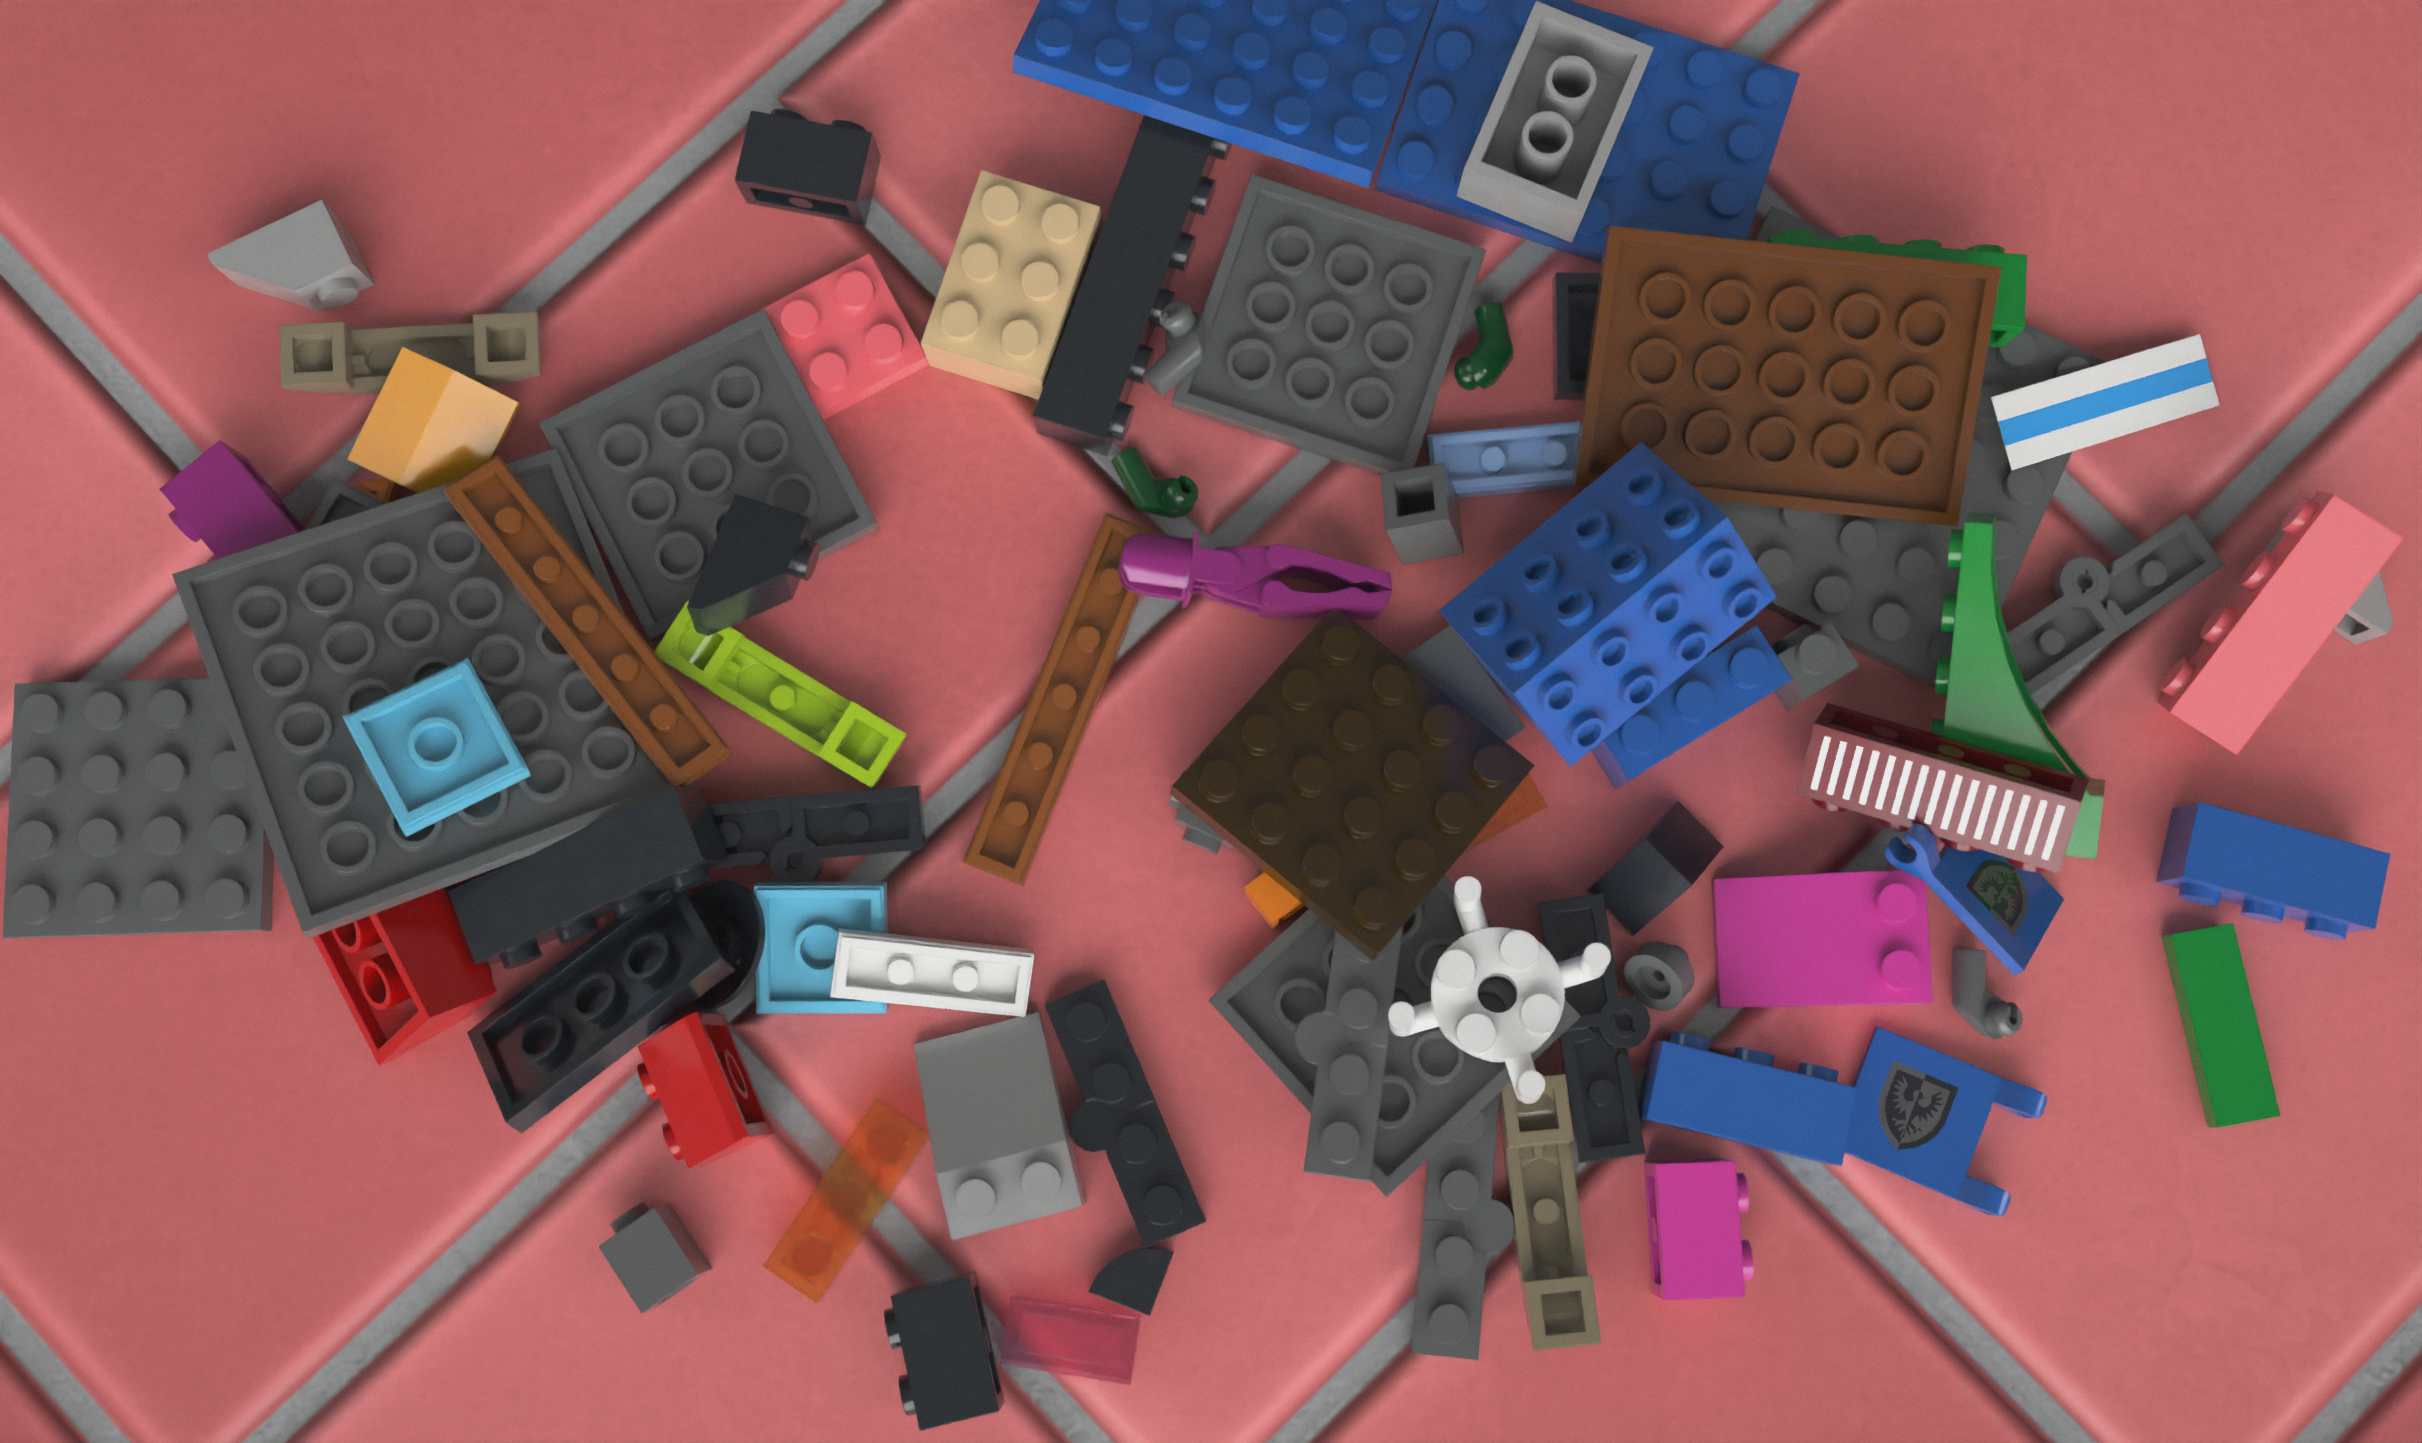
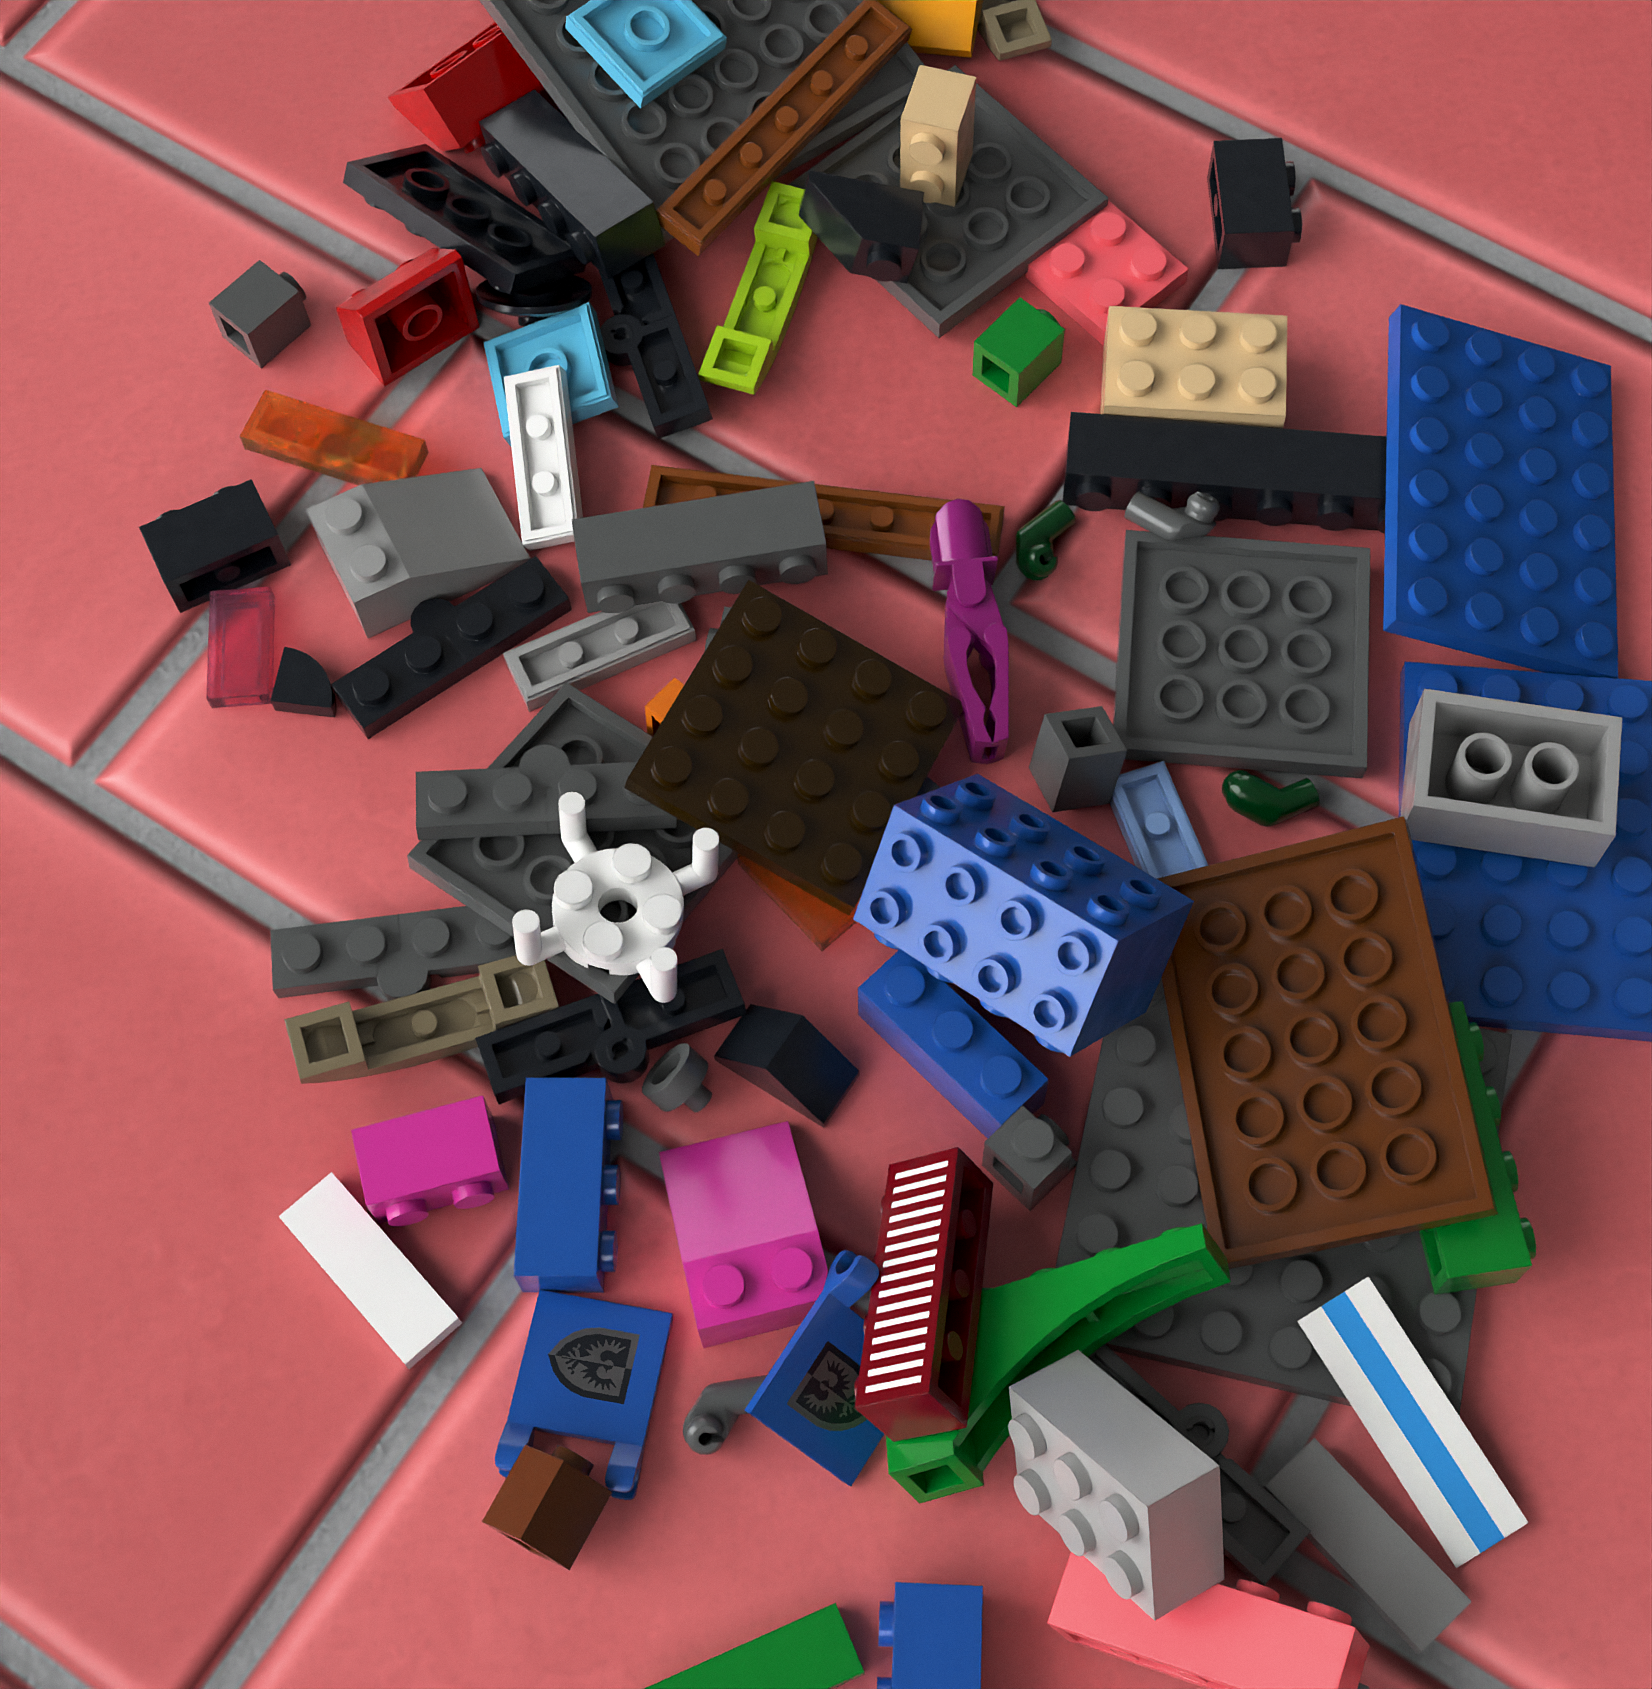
camera: 80 degrees right, 15 degrees down
none -> white tile [279,1172,462,1369]
none -> reddish brown brick [482,1445,612,1570]
none -> light grey tile [503,601,696,712]
none -> dark grey brick [571,481,828,613]
none -> tan brick [900,65,976,207]
none -> green brick [972,297,1065,407]
none -> light grey brick [1008,1350,1225,1621]
none -> light grey tile [1263,1438,1472,1654]

